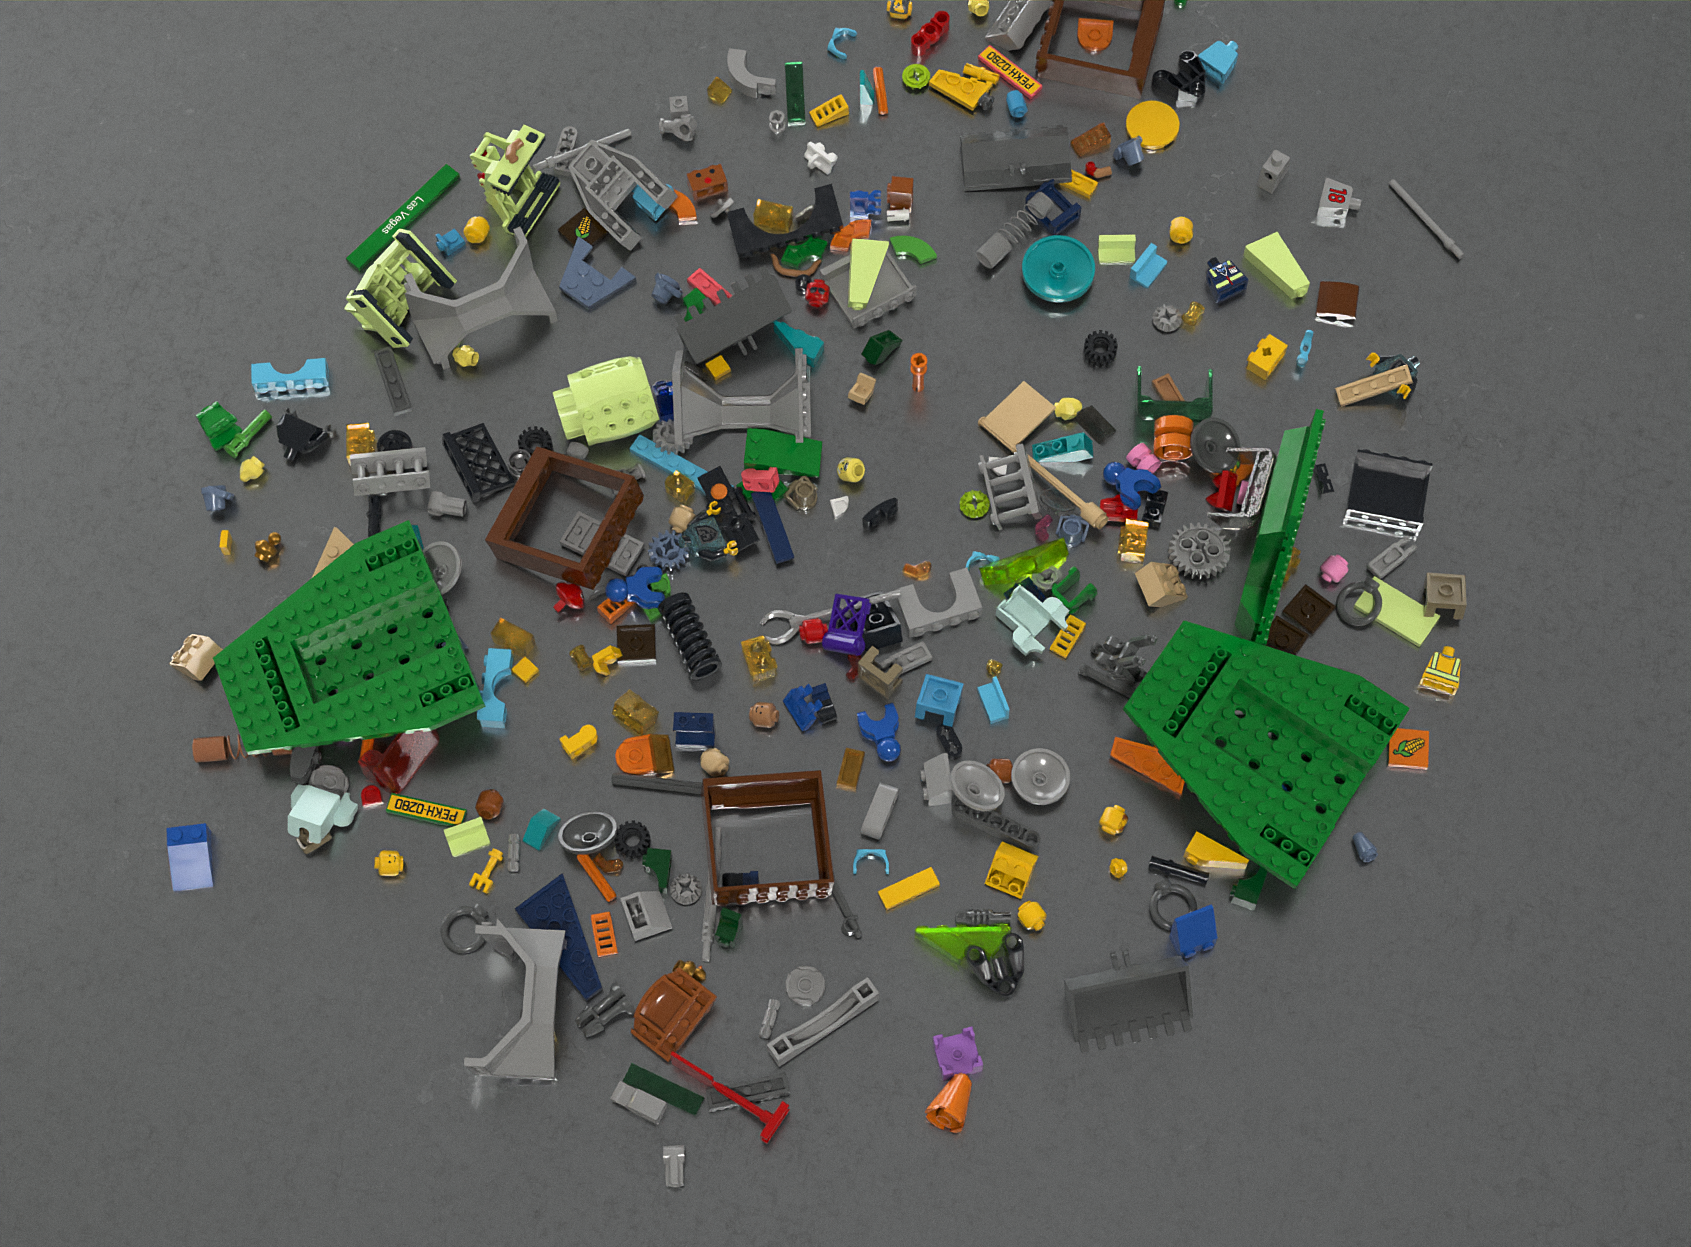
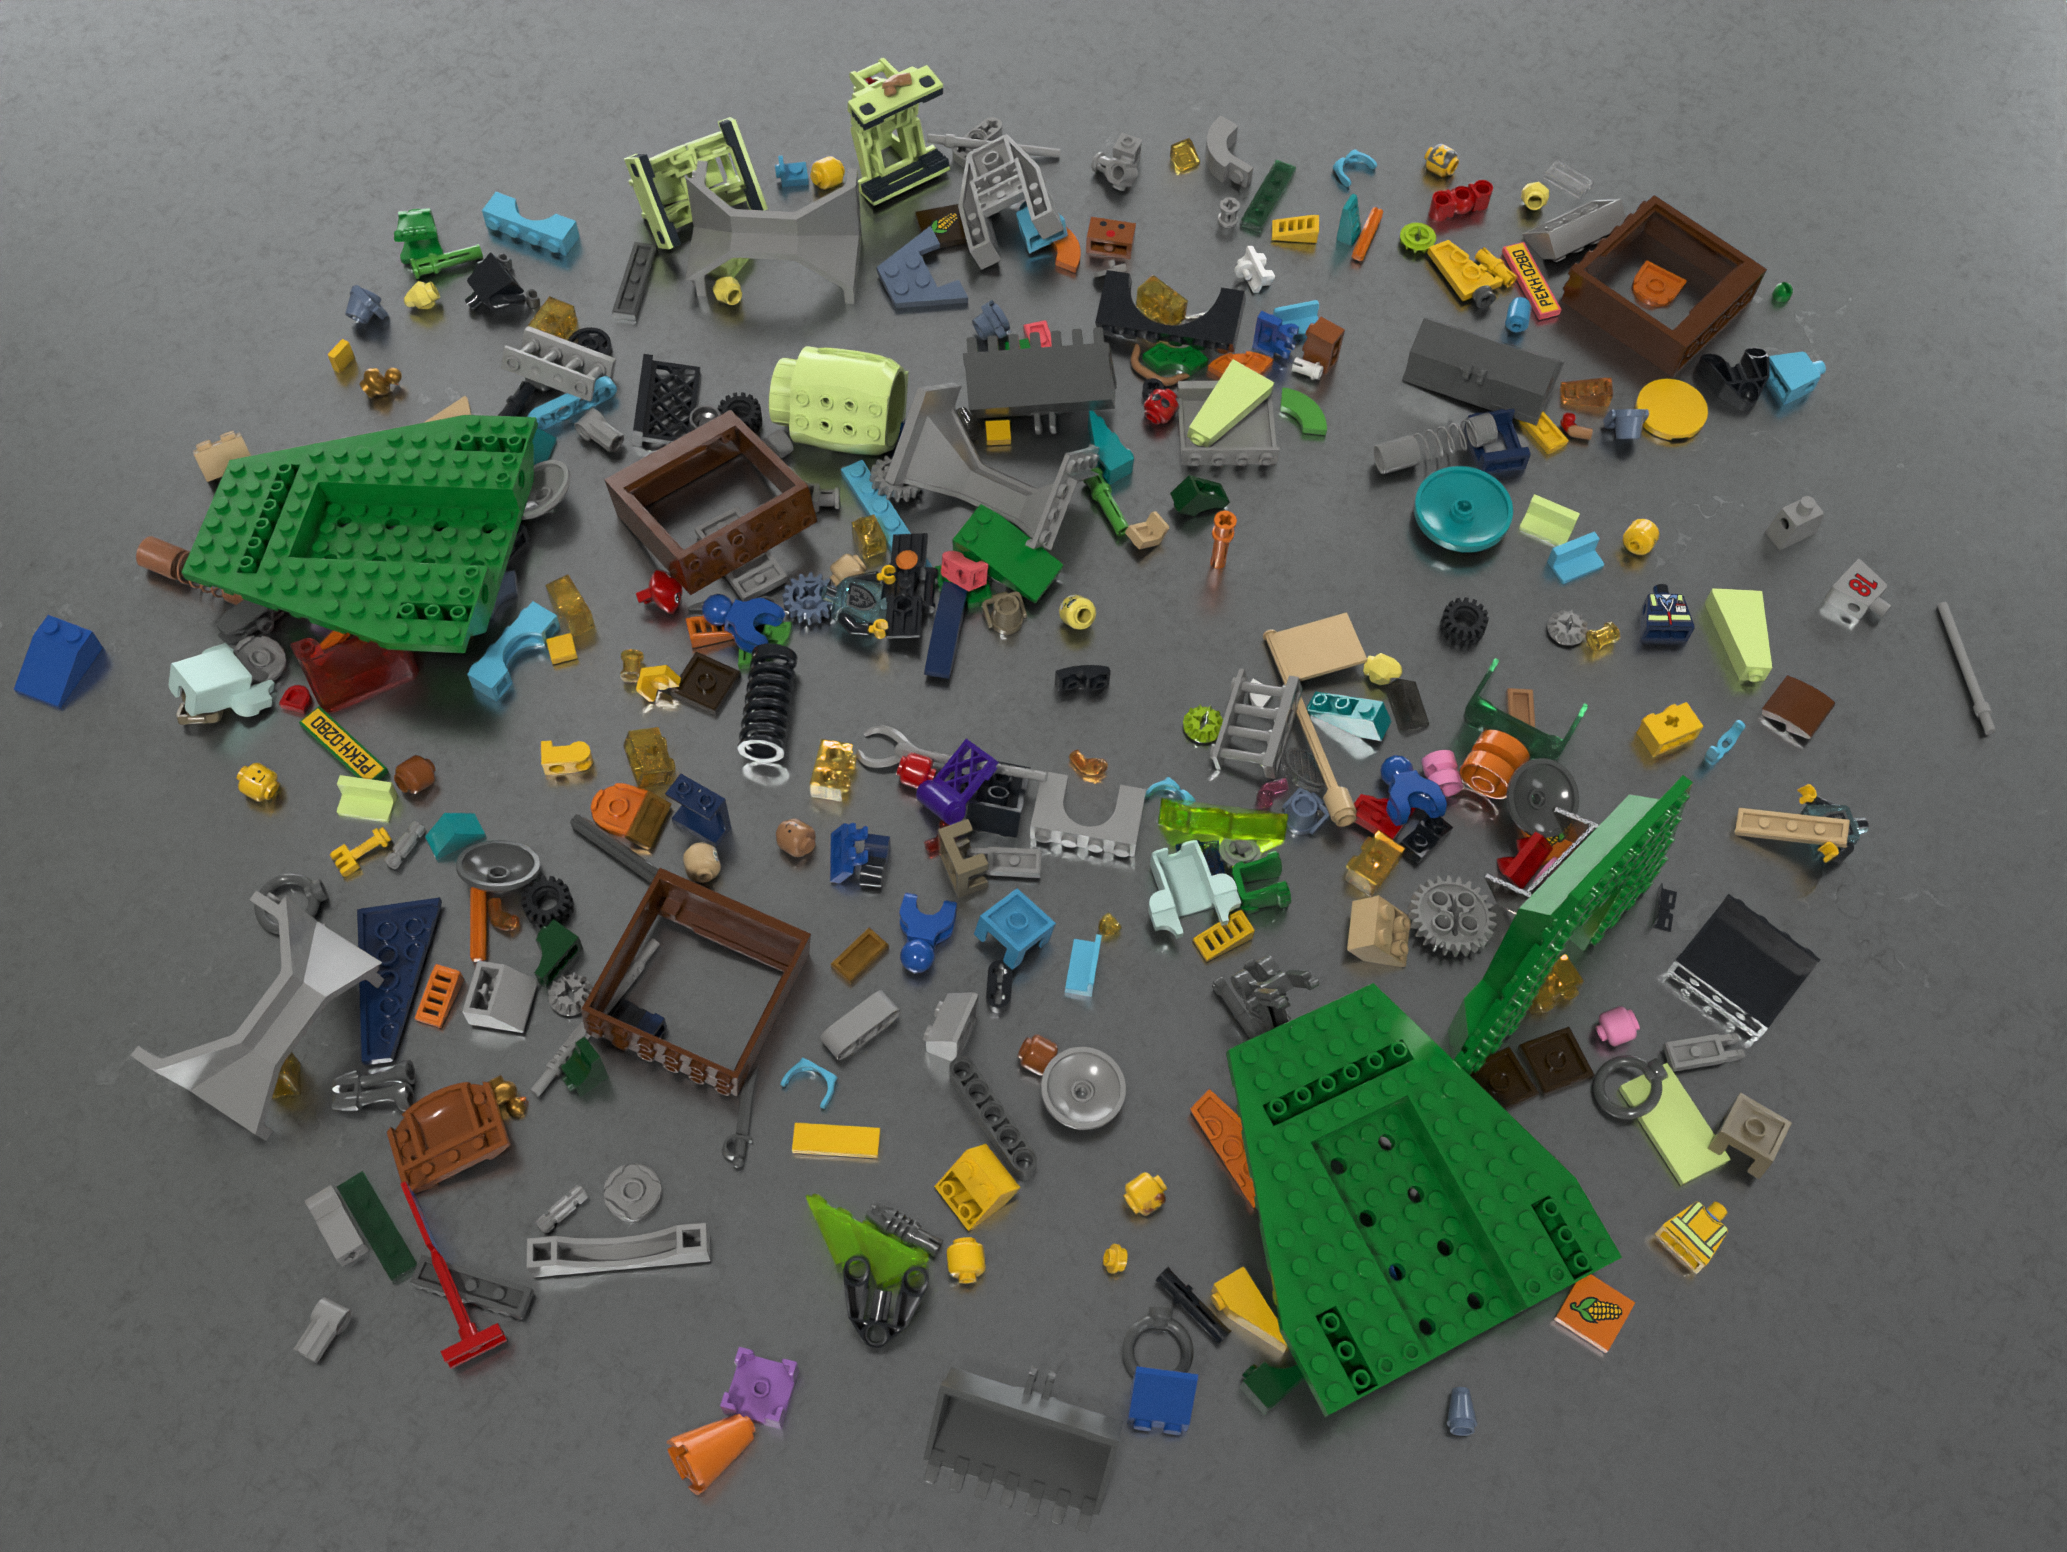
camera: 25 degrees right, 5 degrees down
green tile [346,164,460,272] -> none
white tile [830,496,849,519] -> none
light grey dish [950,761,1005,811] -> none
none -> medium azure beam [528,376,617,430]
none -> bright green pin [1083,467,1129,537]
none -> medium azure panel [1273,300,1319,341]

